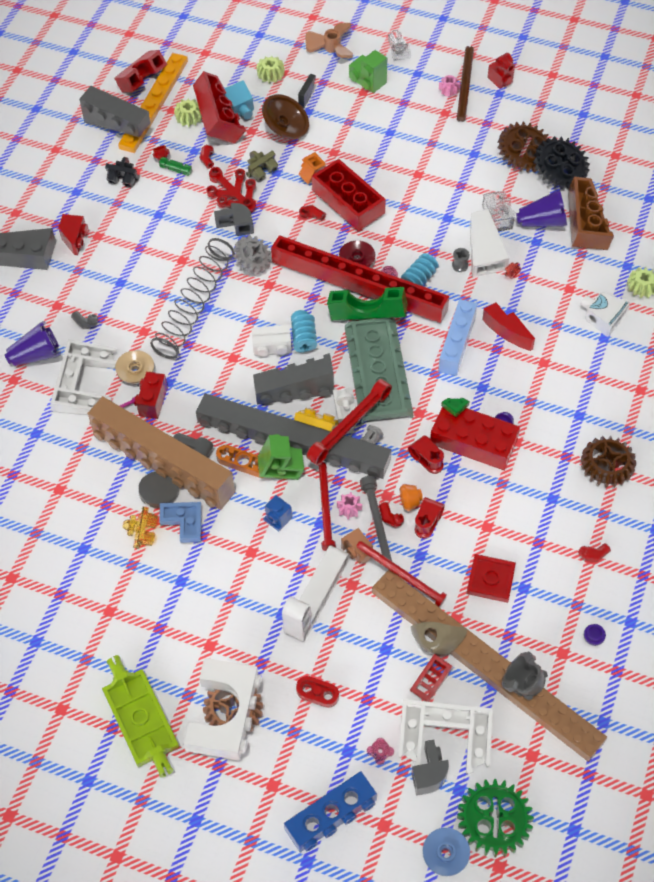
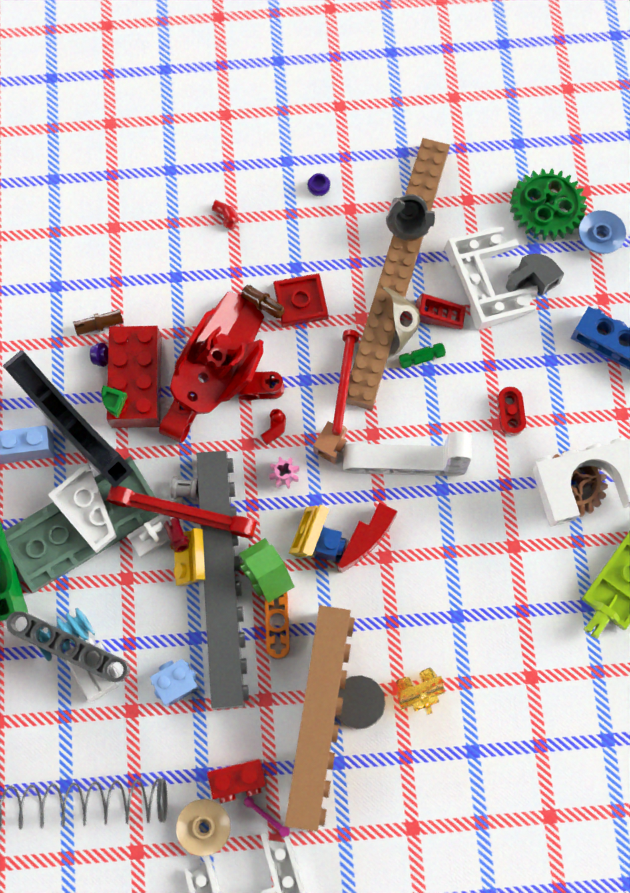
camera: 115 degrees left, 15 degrees up
medium blue plate [159,502,202,543] -> none
dark grey piece [173,432,214,458] -> none
dark grey wedge [253,353,334,405] -> none
red bar [318,462,336,551] -> none
dark grey piece [360,476,392,561] -> none
clear pink plate [367,738,394,765] -> none
orange cone [399,484,423,512] -> none
reddish brown gear [580,436,637,488] -> none
none -> black arch [2,350,134,488]
none -> dark grey beam [6,611,130,682]
none -> white wing [48,462,117,553]
none -> reddish brown pin [73,309,124,336]
none -> light blue head [150,659,200,707]
none -> dark red pin [164,518,190,553]
none -> red piece [170,292,264,414]
none -> reddish brown axle [241,284,285,319]
none -> yellow plate [289,505,329,557]
none -> red slope [337,503,398,573]
none -> green axle [399,343,446,368]

